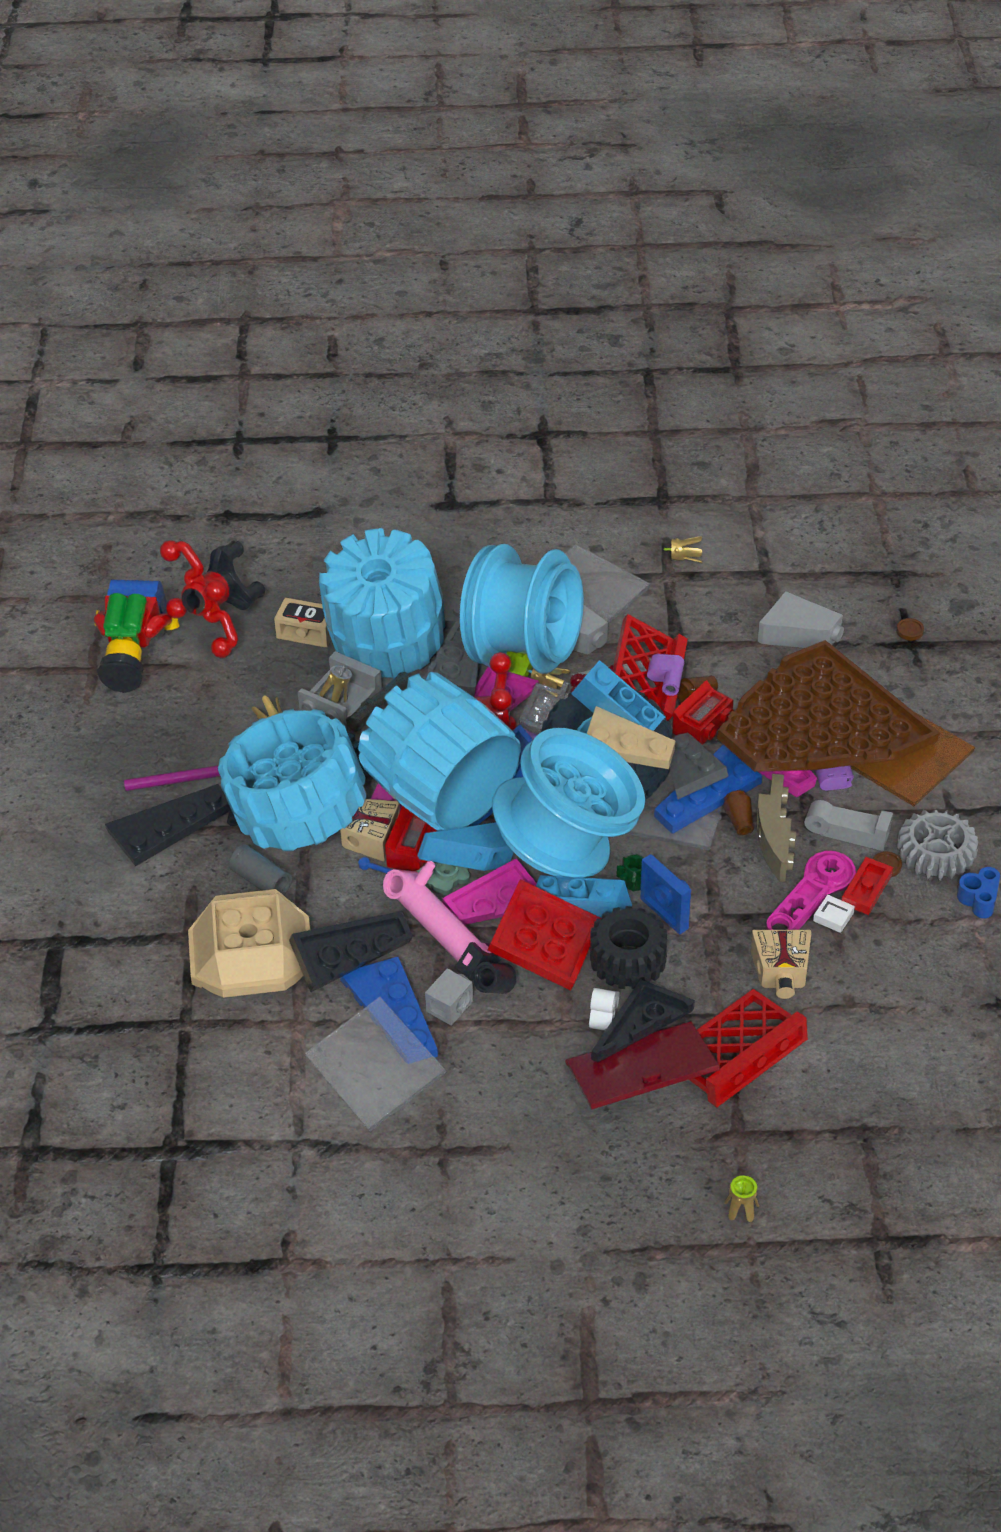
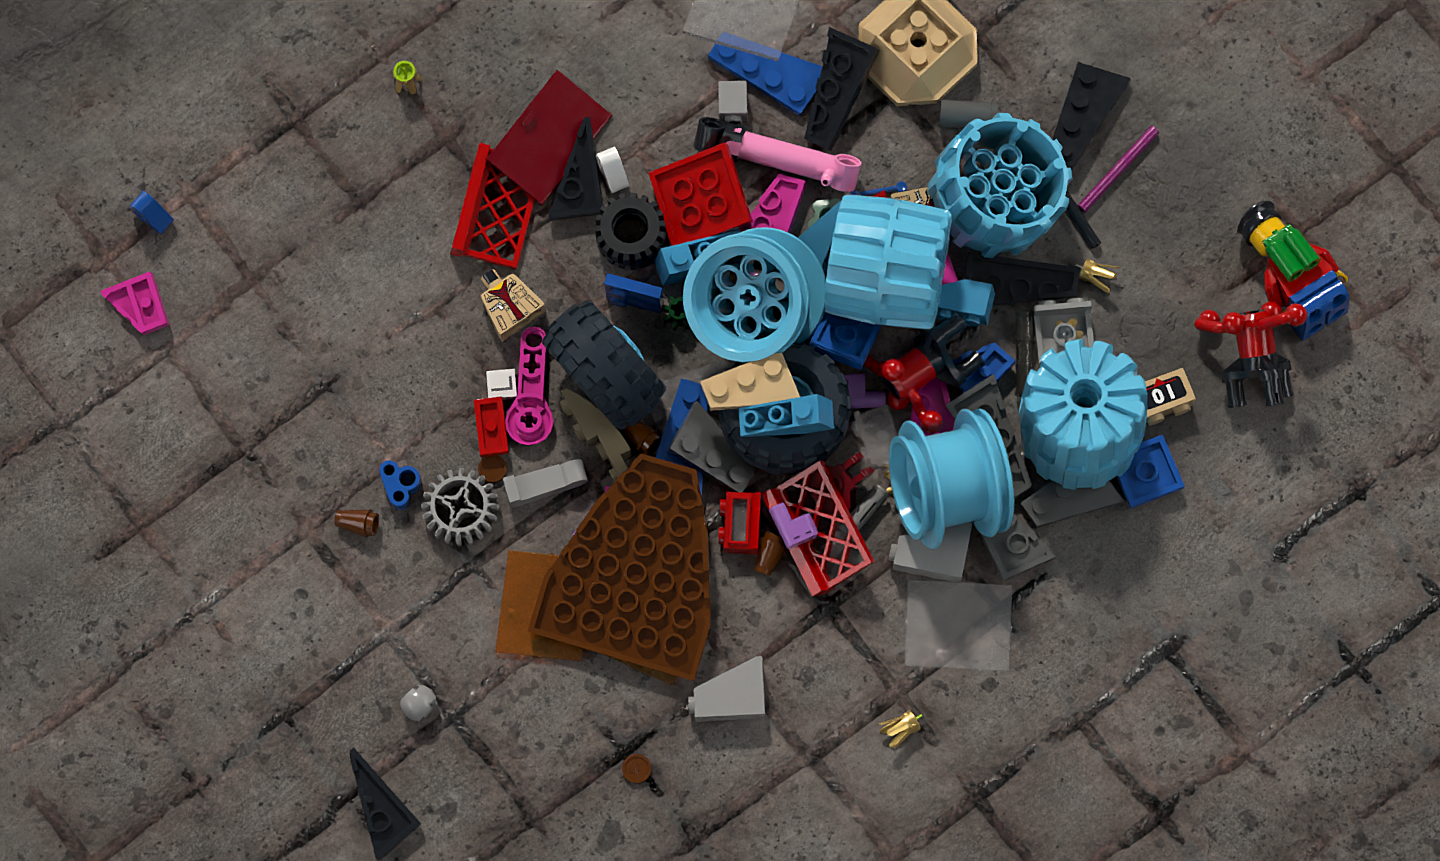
camera: 145 degrees right, 30 degrees up
none -> black wheel [542,301,666,429]

